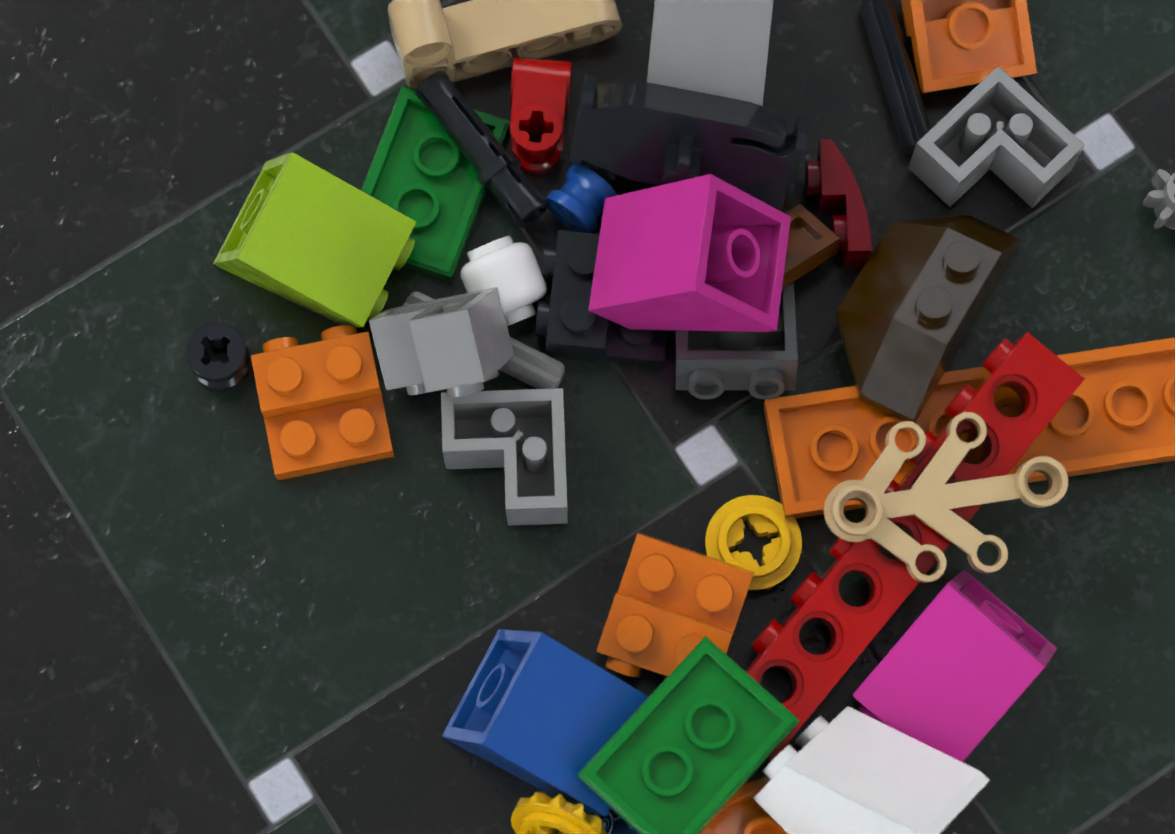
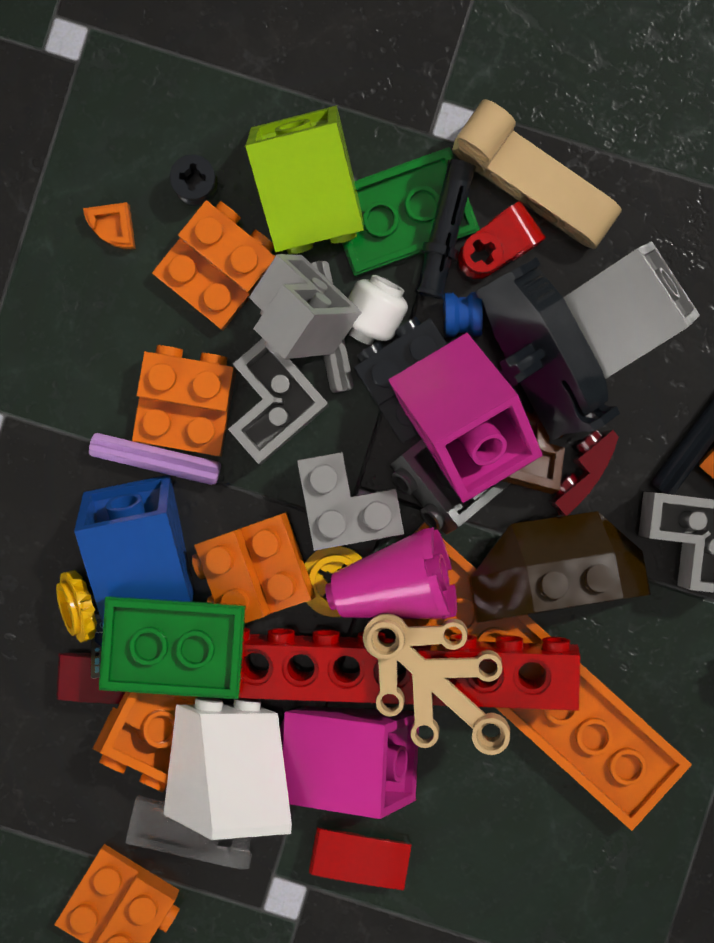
camera: 55 degrees right, 15 degrees up
none -> orange tile [83,202,136,249]
none -> lavender axle [89,433,221,485]
none -> orange plate [132,345,237,457]
none -> light grey brick [297,452,404,551]
none -> red slope [309,828,412,890]
none -> dark pink cone [325,527,457,619]

